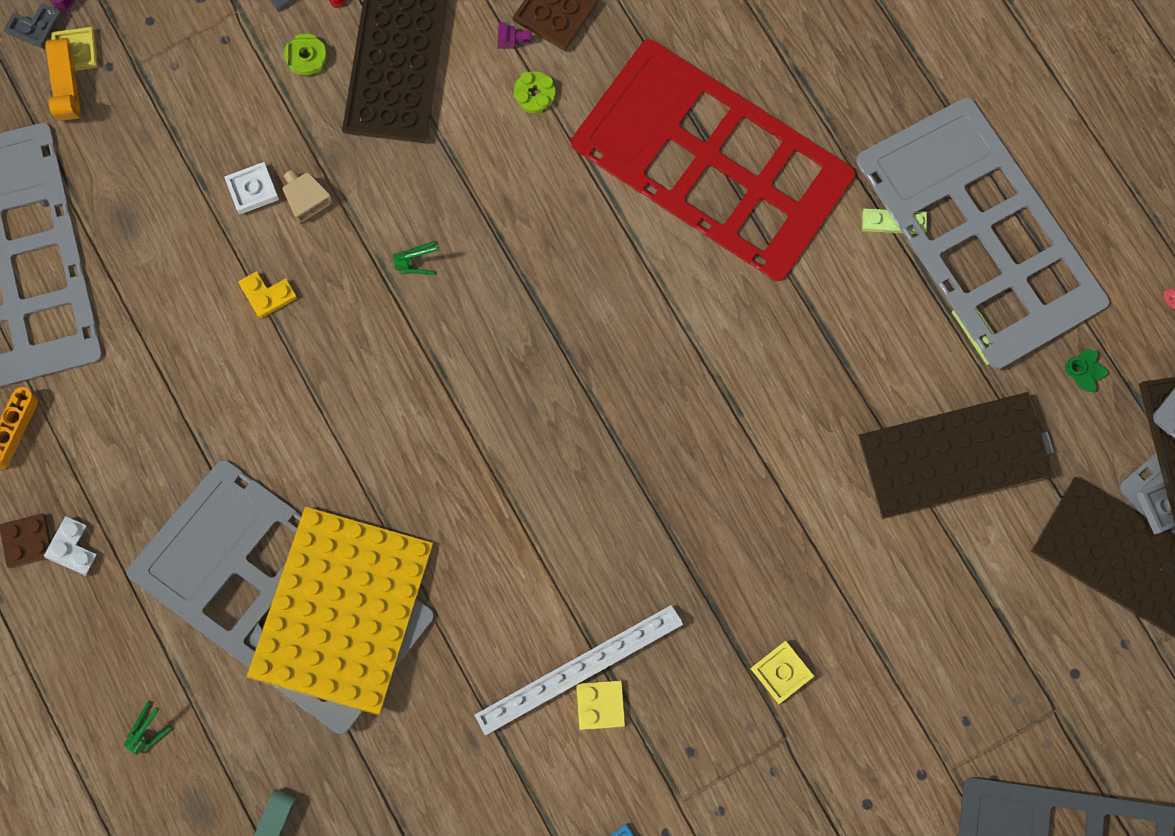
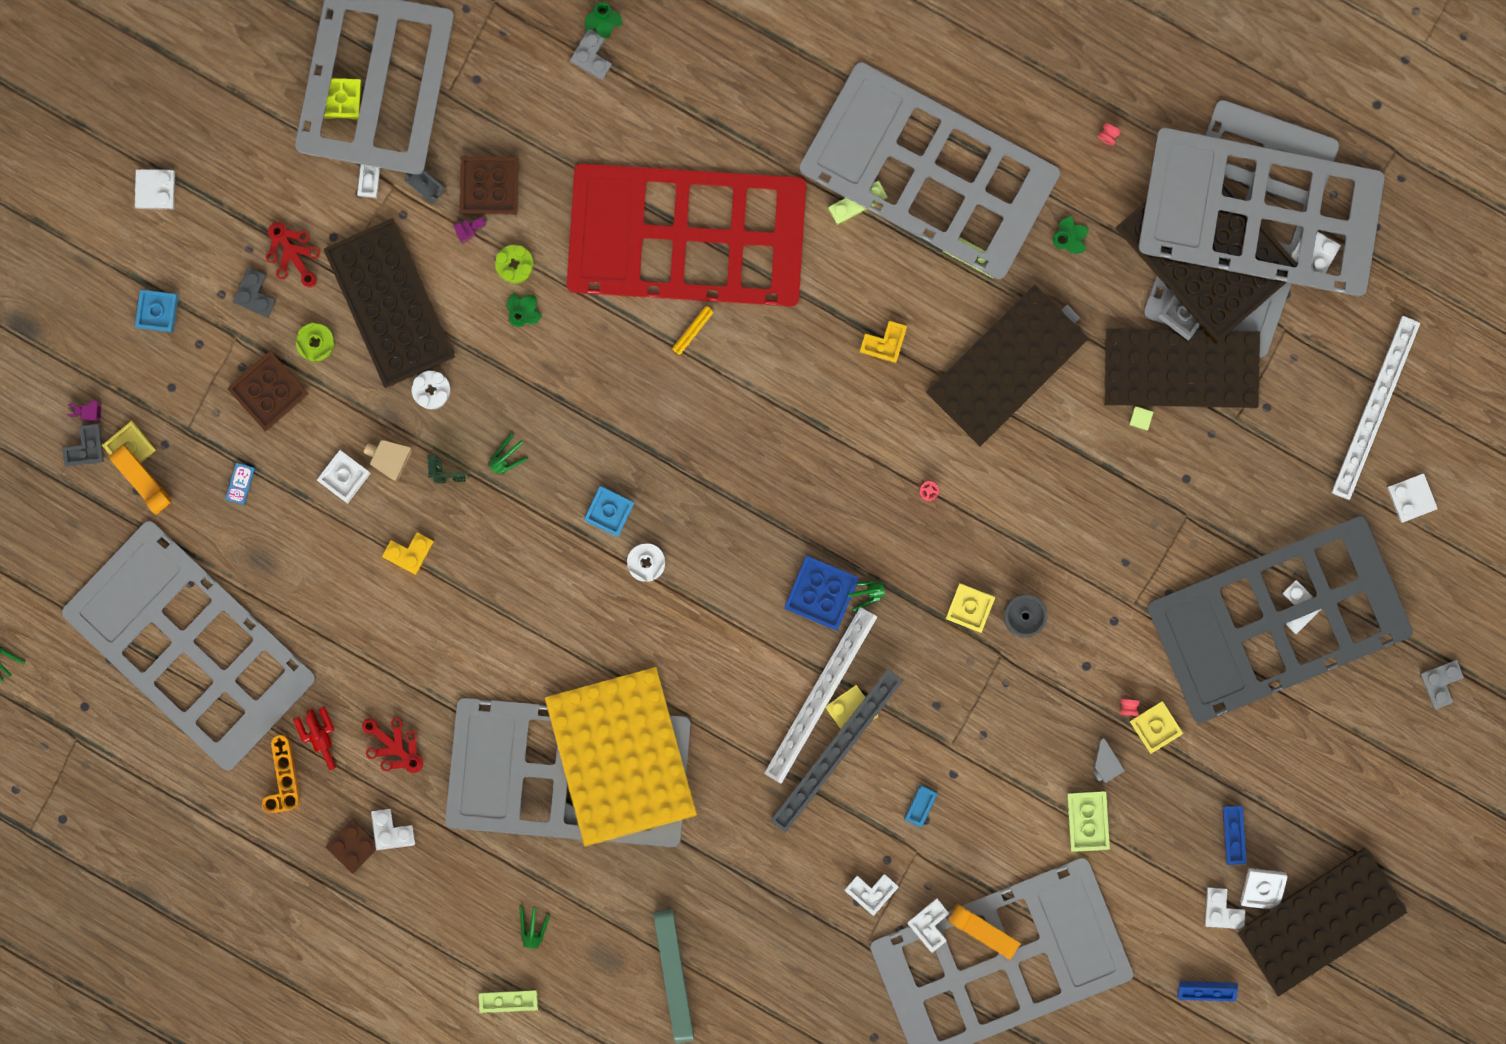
camera: 25 degrees left, 10 degrees up
none -> tile [225,463,256,505]
none -> reddish brown plate [227,351,309,432]
none -> red plant [293,706,336,770]
none -> red plant [362,718,423,773]
none -> white plate [412,371,451,409]
none -> clear green bracket [427,455,470,484]
none -> yellowish green plate [479,990,538,1013]
none -> green plate [507,293,542,327]
none -> dark azure plate [584,486,635,537]
none -> white plate [627,544,665,582]
none -> yellow axle [672,306,713,355]
none -> dark grey plate [770,669,903,833]
none -> blue plate [784,556,859,631]
none -> green plant [847,580,885,612]
none -> yellow plate [859,321,907,363]
none -> coral wheel [919,481,939,501]
none -> dark grey wheel [1003,595,1047,638]
none -> yellowish green tile [1129,407,1153,431]

